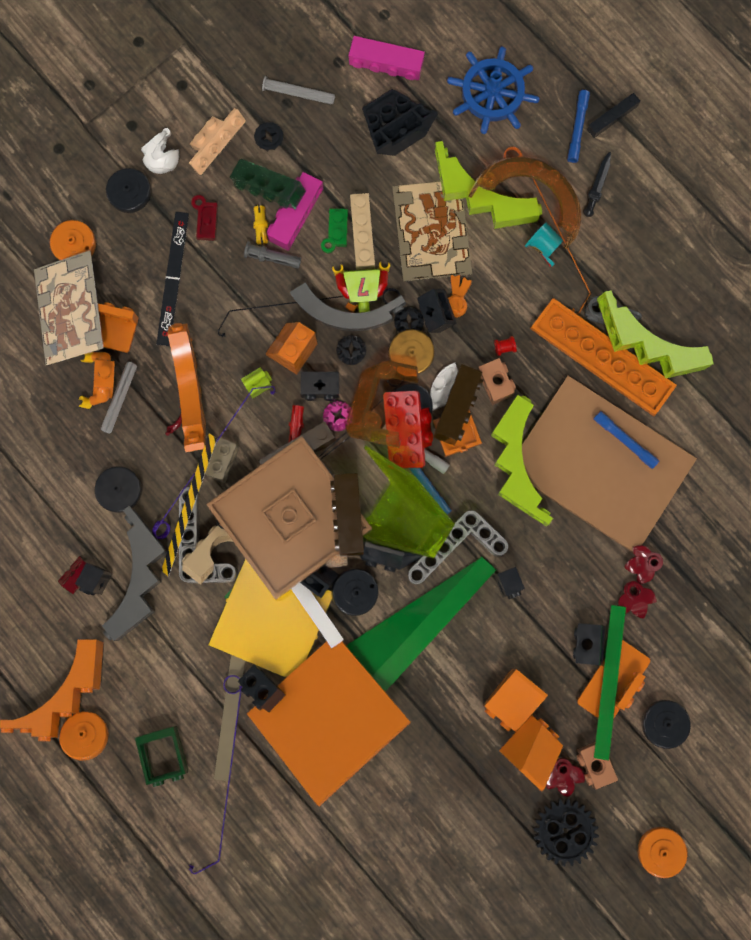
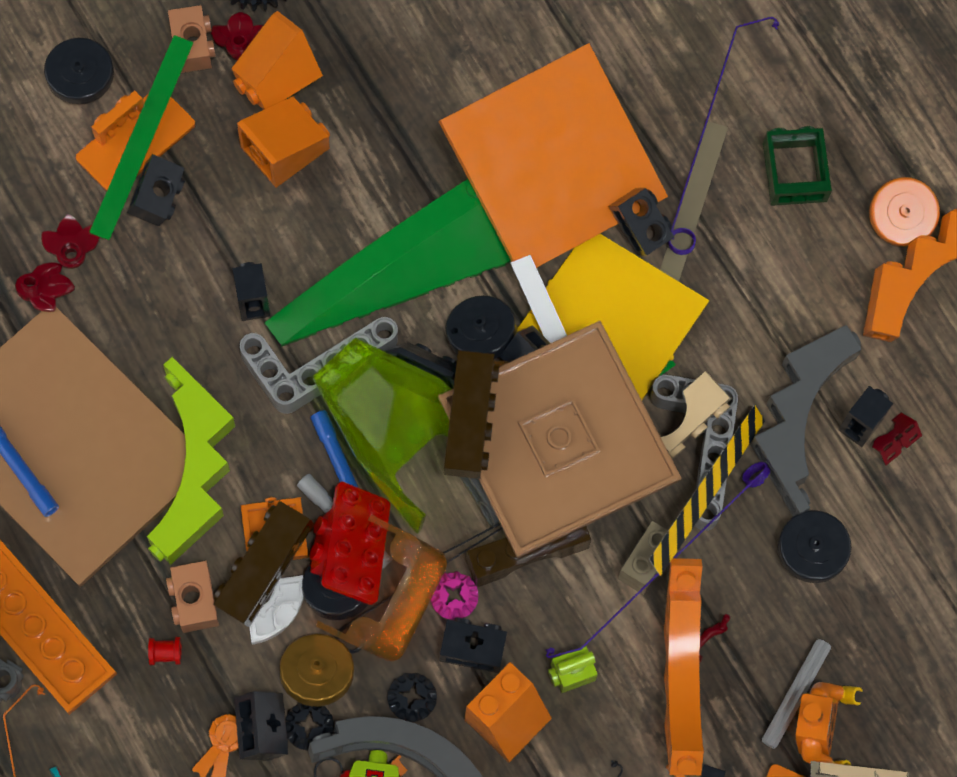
camera: 175 degrees left, 10 degrees down
red pin [288,405,304,443] -> none

